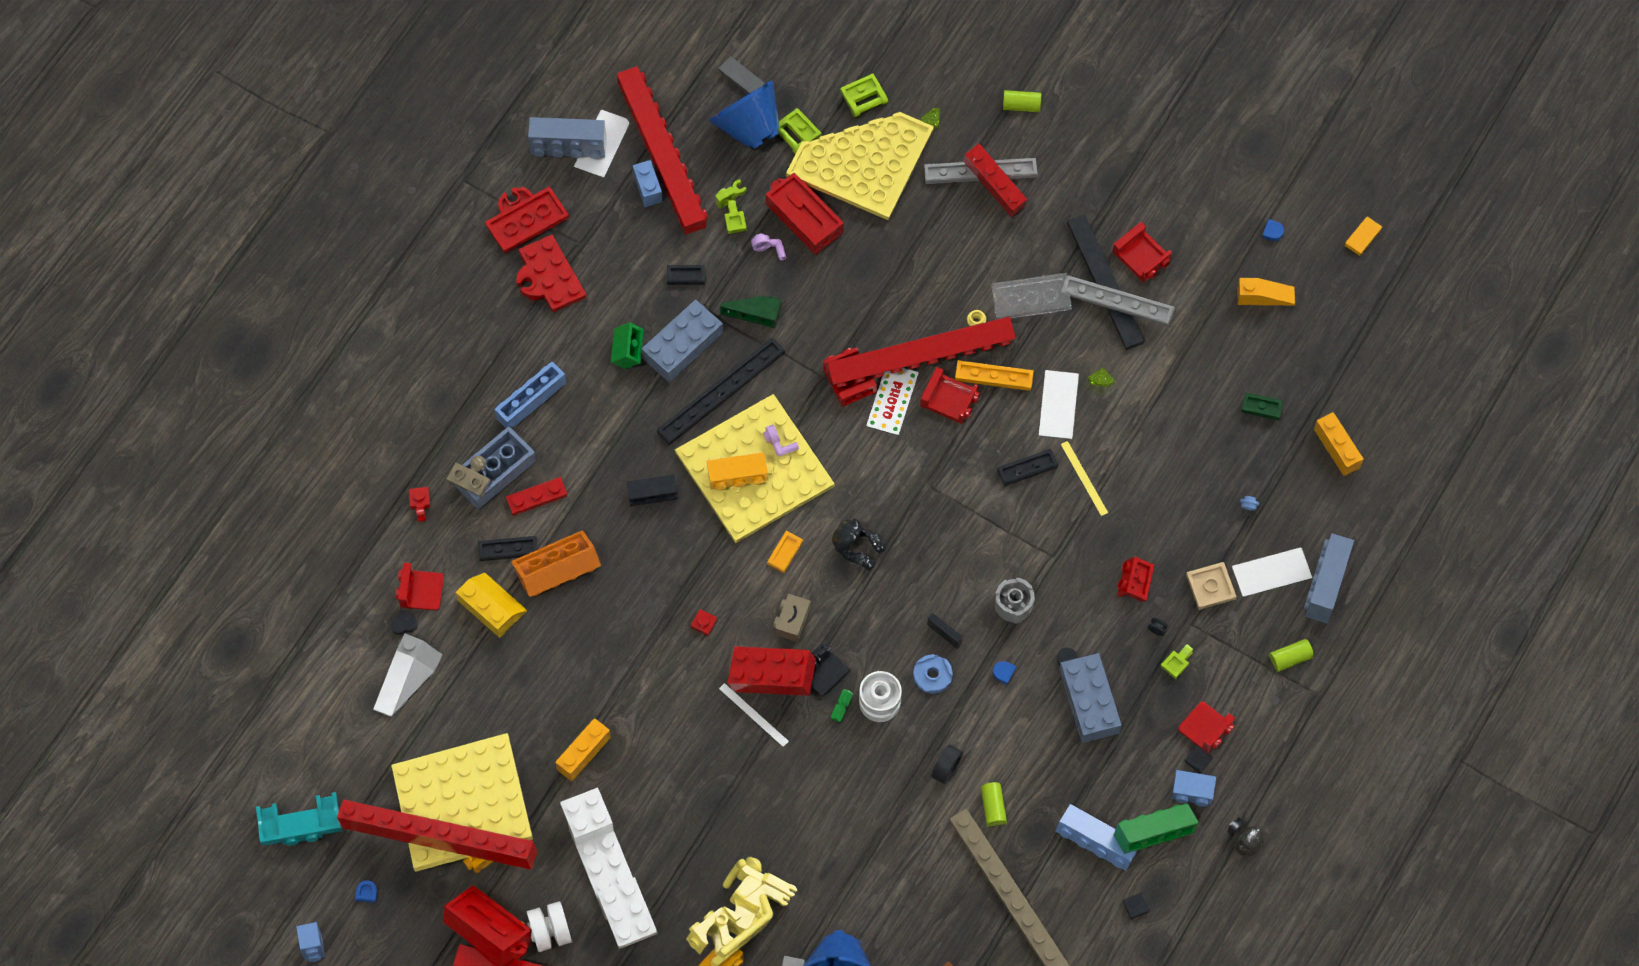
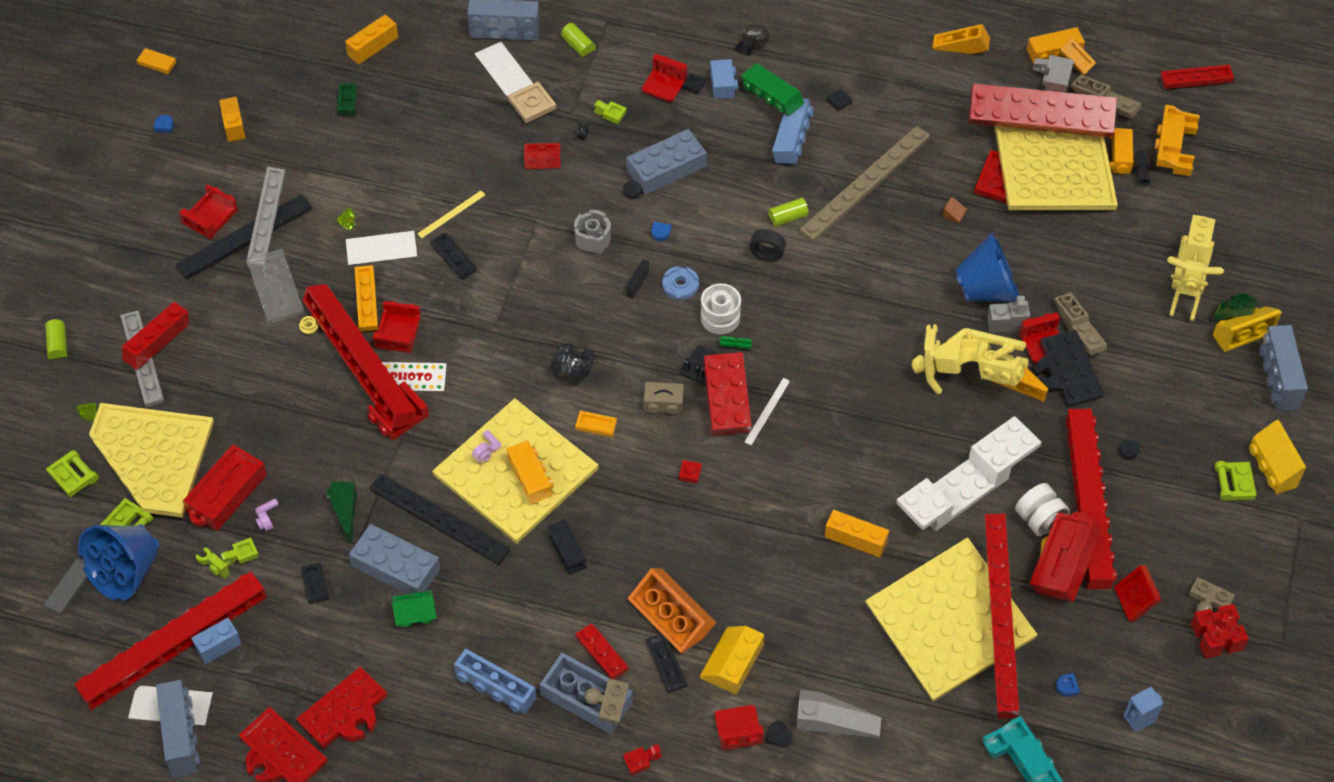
camera: 105 degrees left, 10 degrees down
medium blue plate [1240,496,1259,510] -> none

